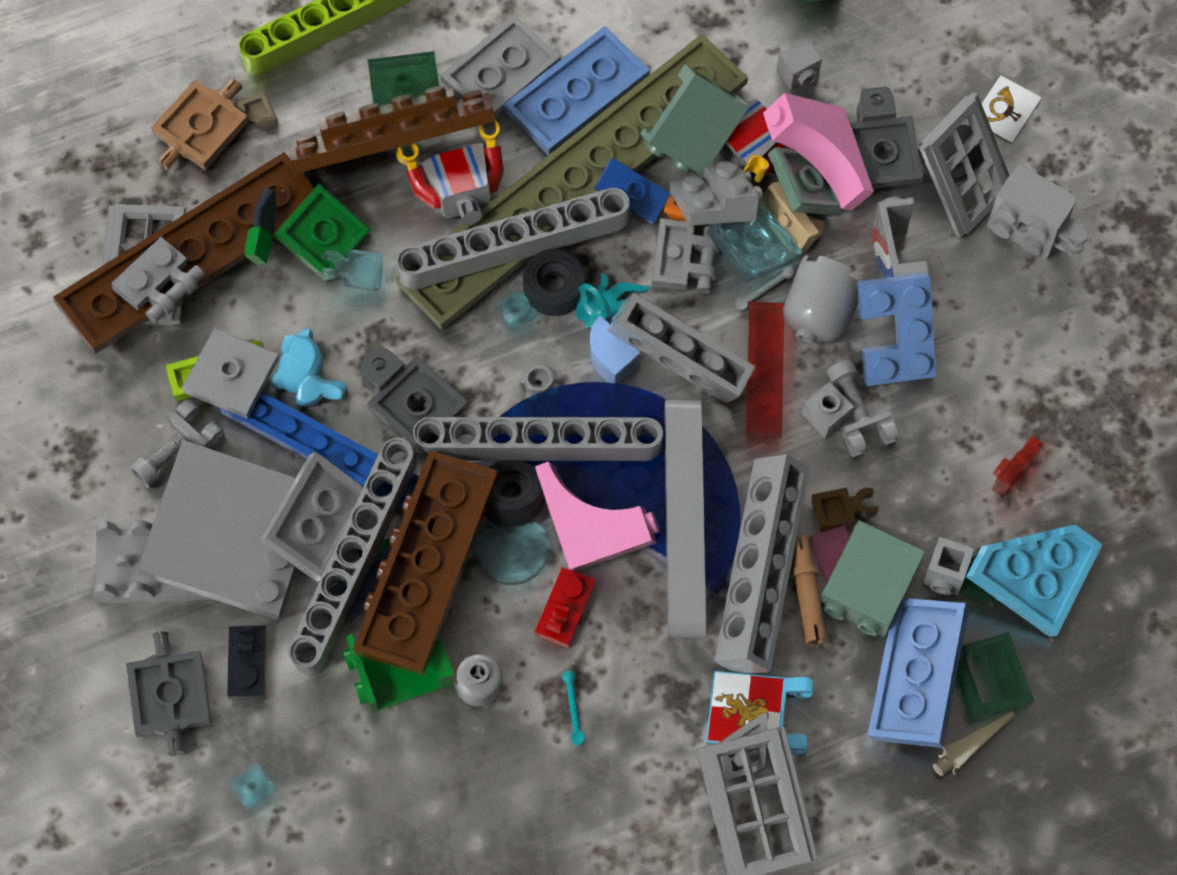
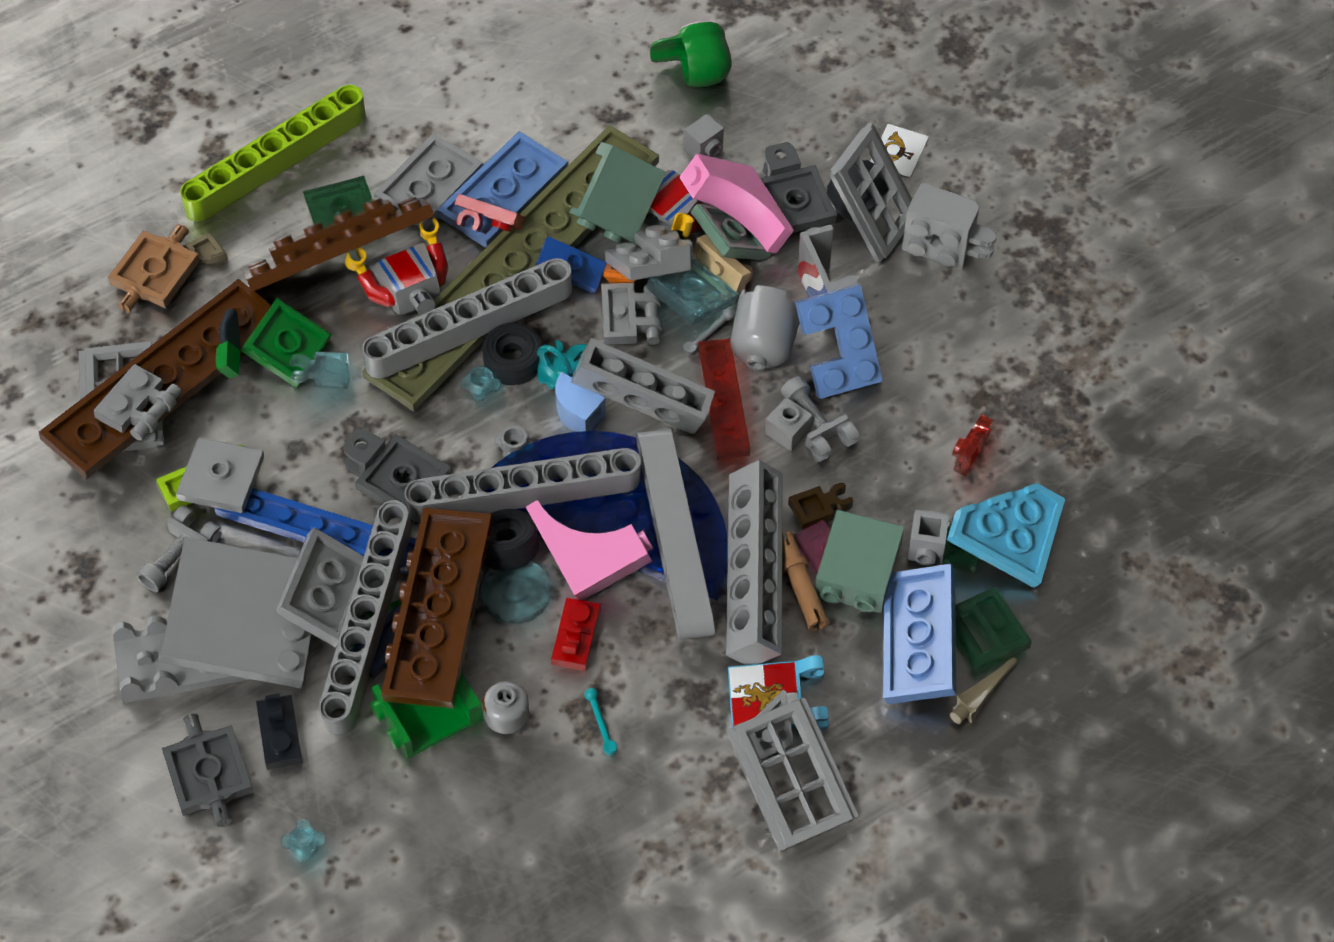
camera: 10 degrees left, 10 degrees down
medium azure animal [272,328,348,406] -> none
none -> plate [455,194,525,232]

